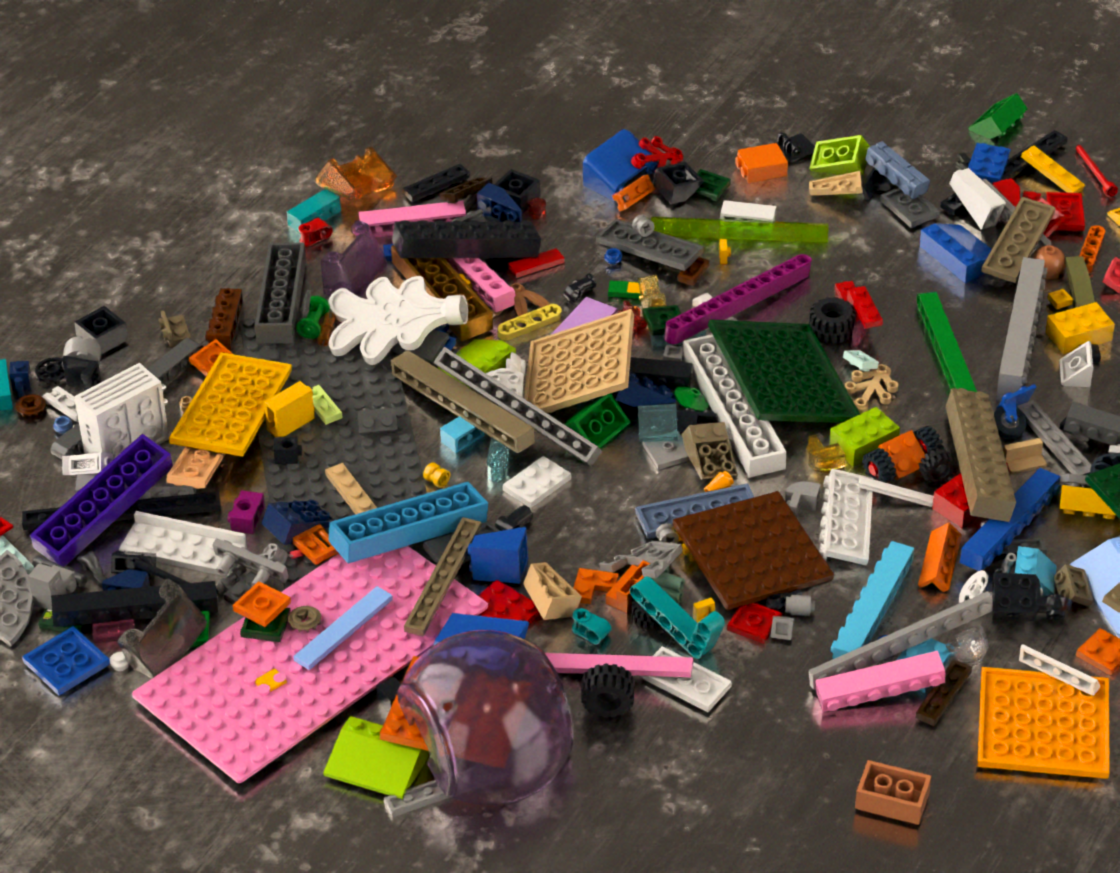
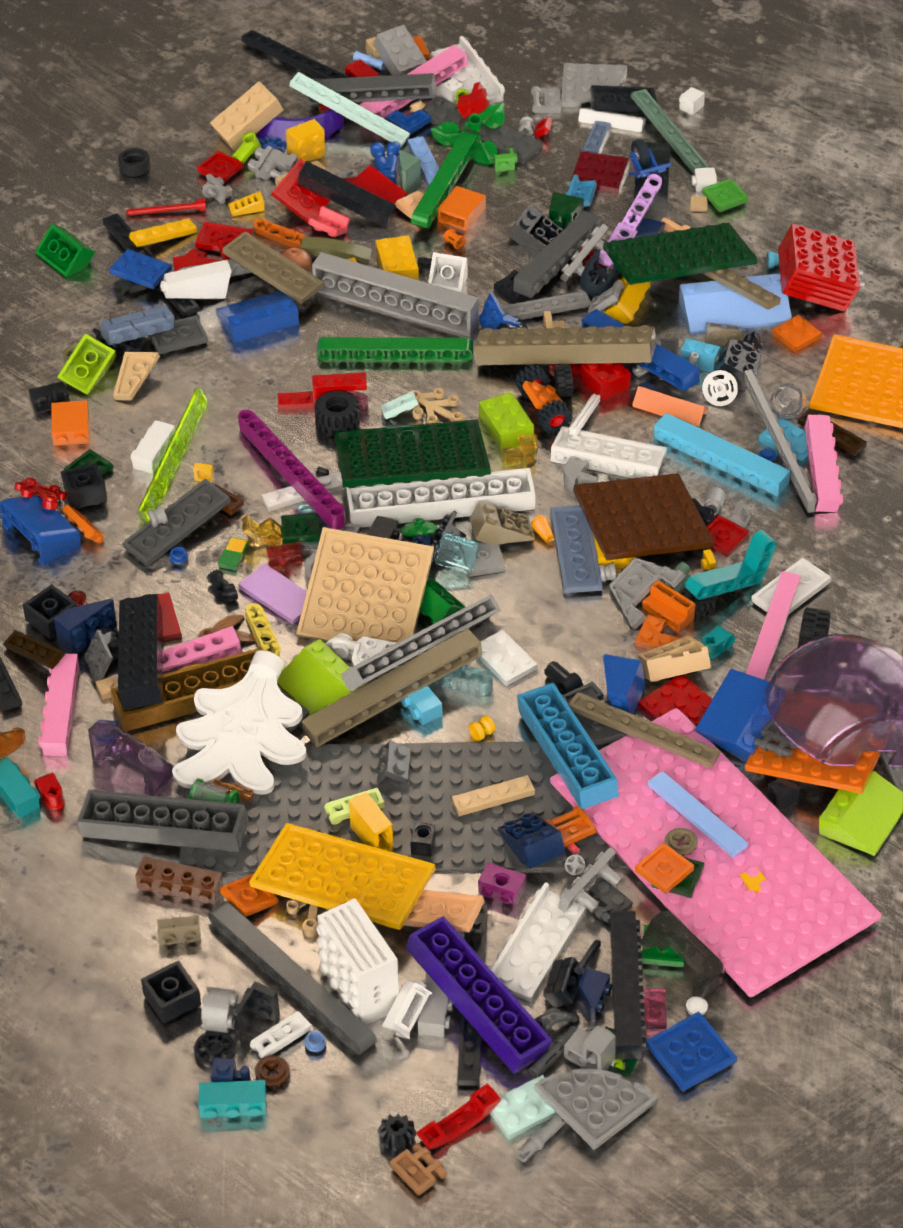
camera: 80 degrees left, 5 degrees up
white slope [1019,644,1100,696] -> none

